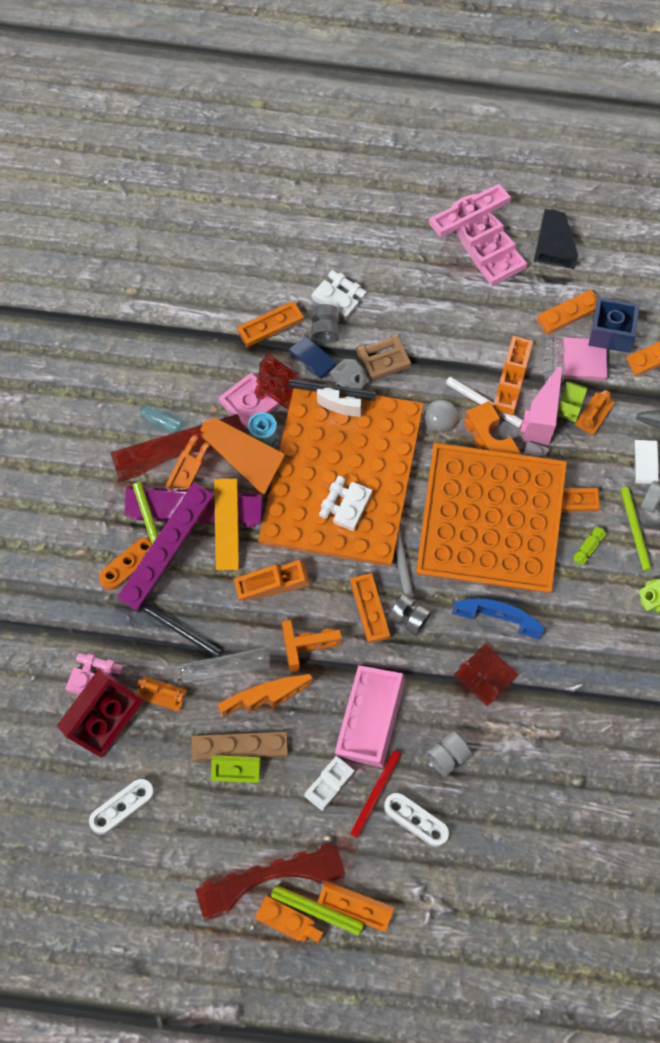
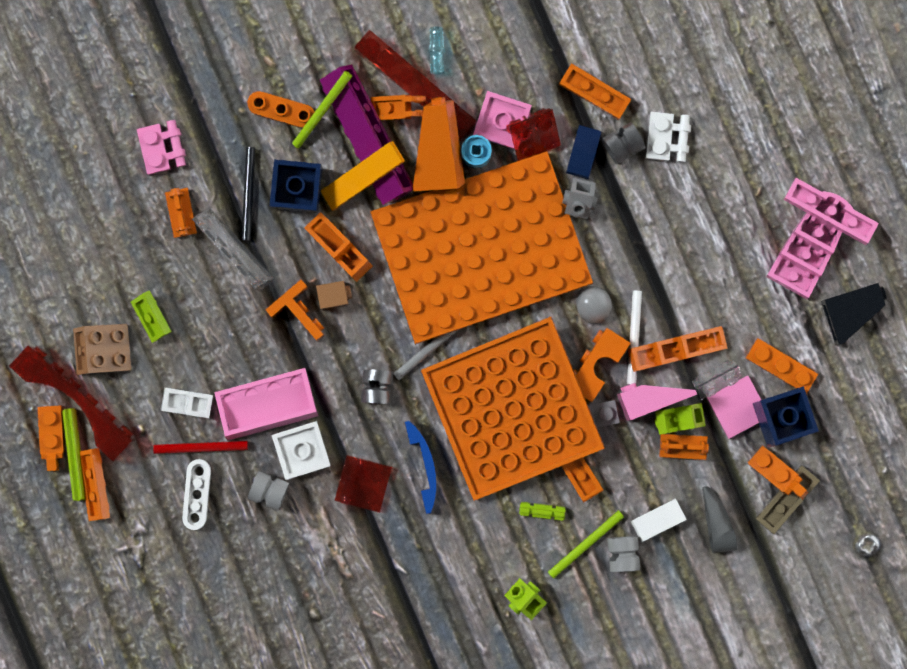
camera: 65 degrees right, 20 degrees up
dark red slope [57,668,144,758] -> none
white plate [89,779,154,835] -> none
magenta brick [117,482,214,612] -> none
medium nougat plate [192,732,287,762] -> none
orange slope [217,674,312,718] -> none
black bar [289,379,376,401] -> none
white slope [317,388,361,417] -> none
white plate [319,476,372,531] -> none
orange plate [350,573,390,644] -> none
medium nougat plate [356,334,411,381] -> none
none -> medium nougat bracket [73,324,131,375]
none -> dark blue brick [269,159,323,213]
none -> white plate [272,421,331,480]
none -> medium nougat brick [316,281,352,310]

